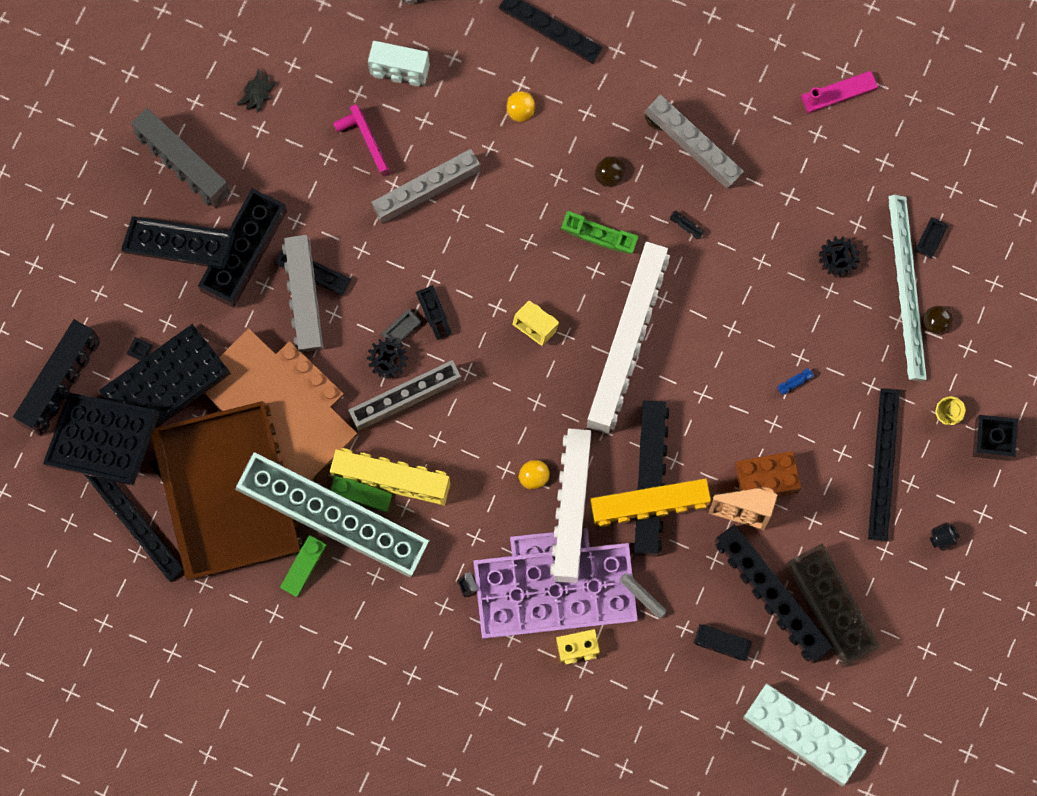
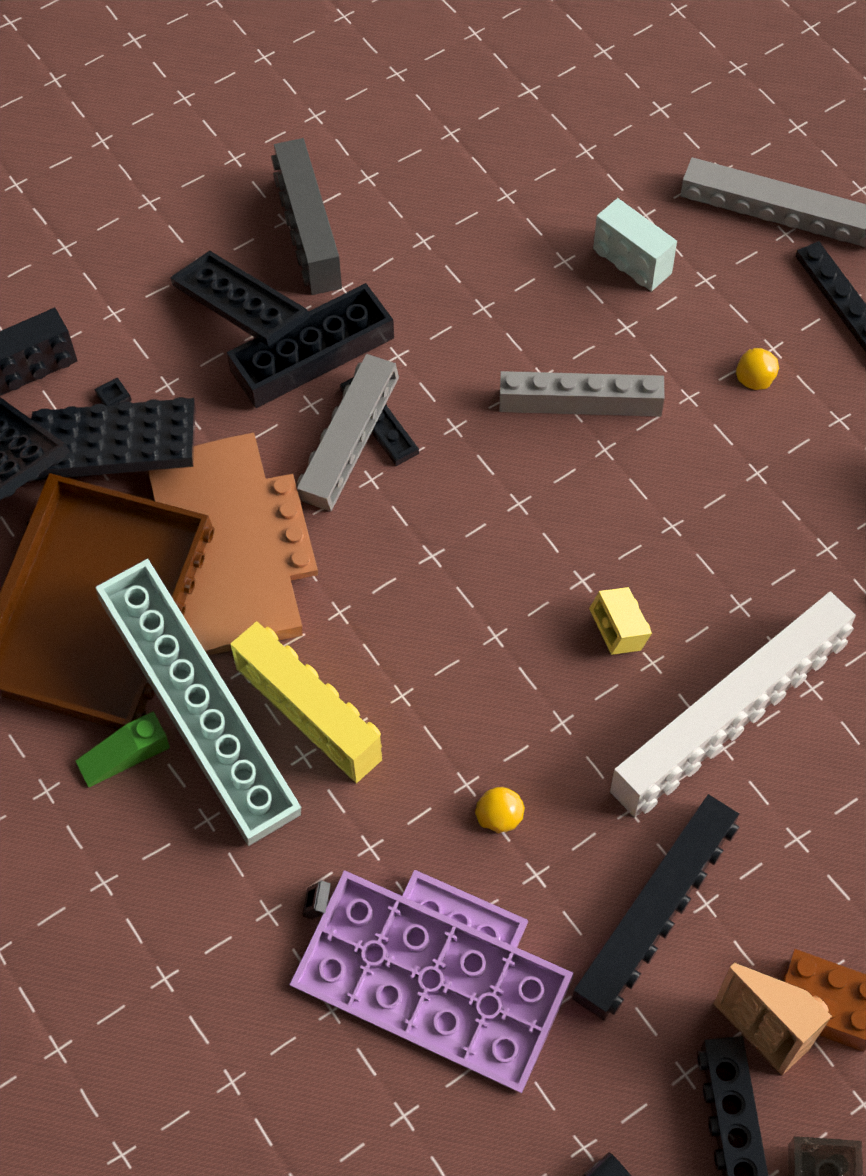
camera: 30 degrees right, 15 degrees down
pearl dark grey piece [237,69,276,113] -> none
bright green slope [331,476,392,513] -> none
dark pink piece [333,104,390,176] -> none
light grey brick [349,360,462,431] -> none
black gear [367,337,409,379] -> none
dark grey tile [381,309,422,349] -> none
black hinge [416,285,452,340] -> none
white brick [550,429,591,583] -> none
light yellow brick [556,629,600,665] -> none
bright green slope [561,211,638,254] -> none
yellow brick [590,479,711,527] -> none
dark brown hair [595,156,625,187] -> none
light grey axle [620,573,666,618] -> none

